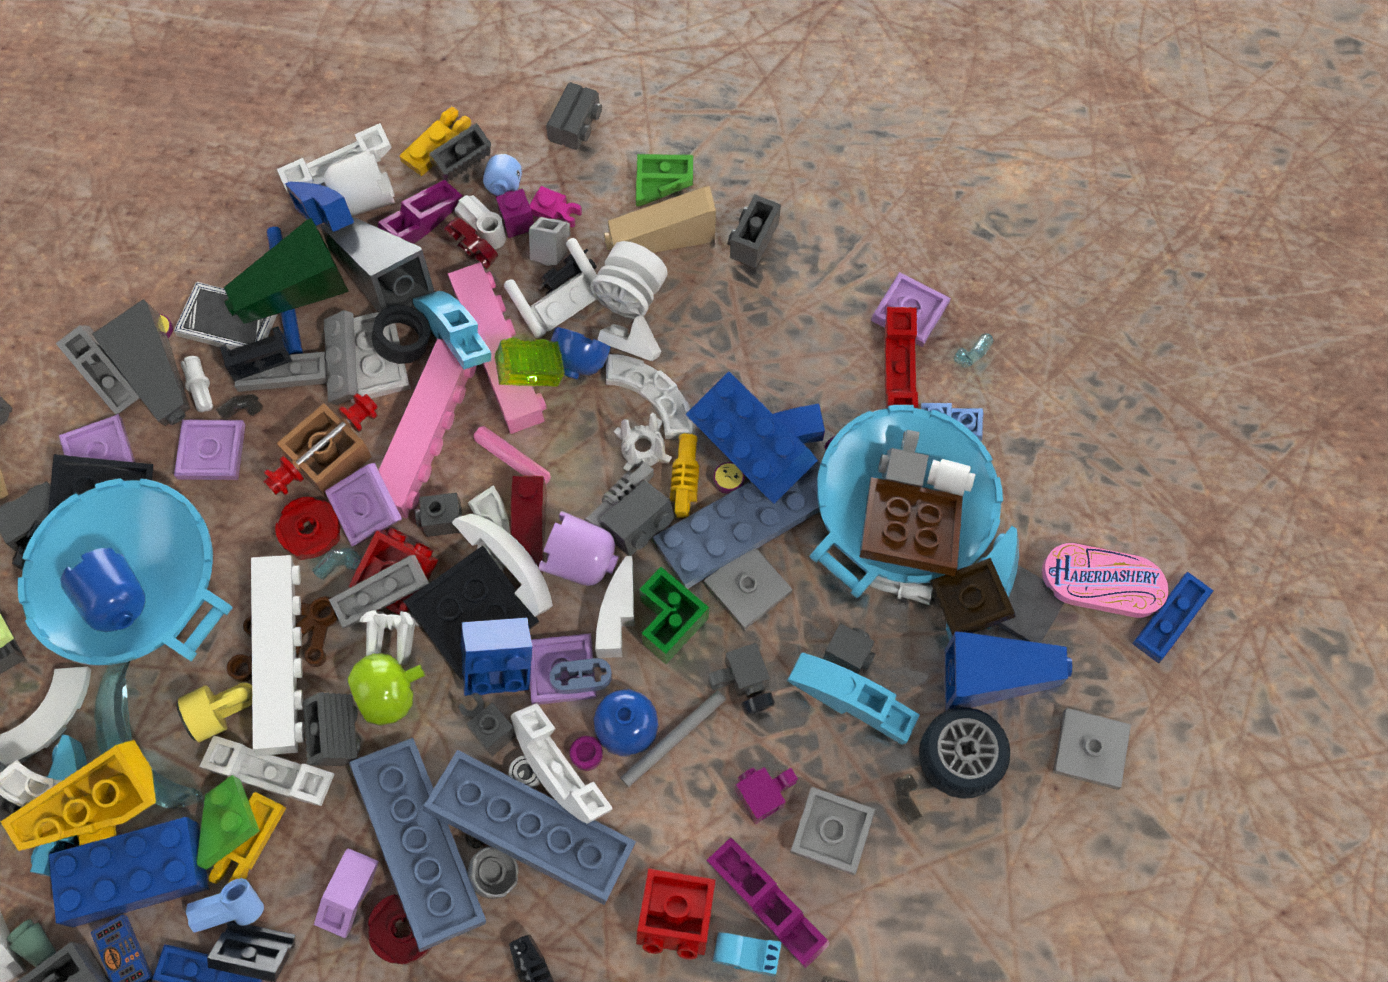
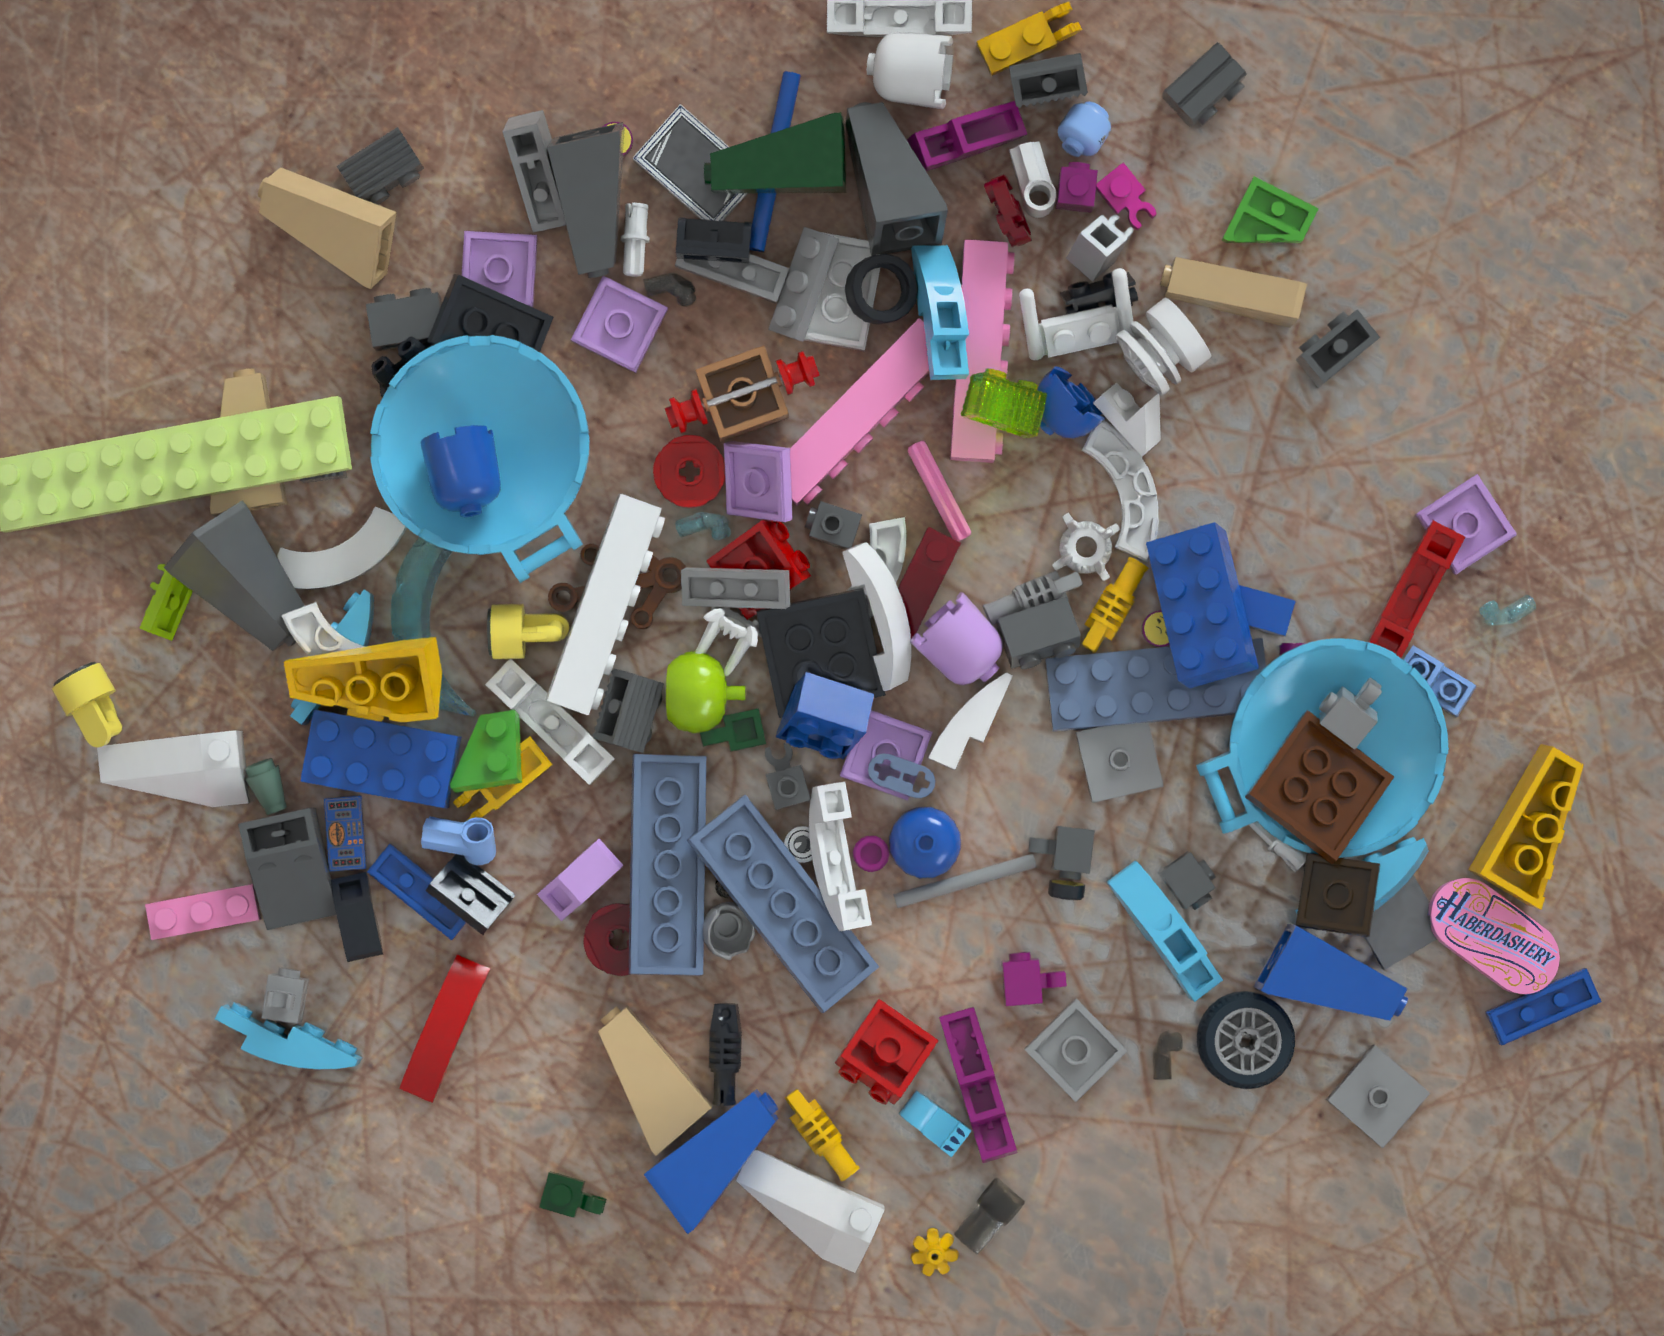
camera: 25 degrees right, 20 degrees up
blue slope [285,181,354,232] -> none
green brick [639,567,709,664] -> none
white brick [927,459,976,496] -> none
none -> dark green plate [700,708,766,752]
none -> yellow wedge [1468,744,1584,910]

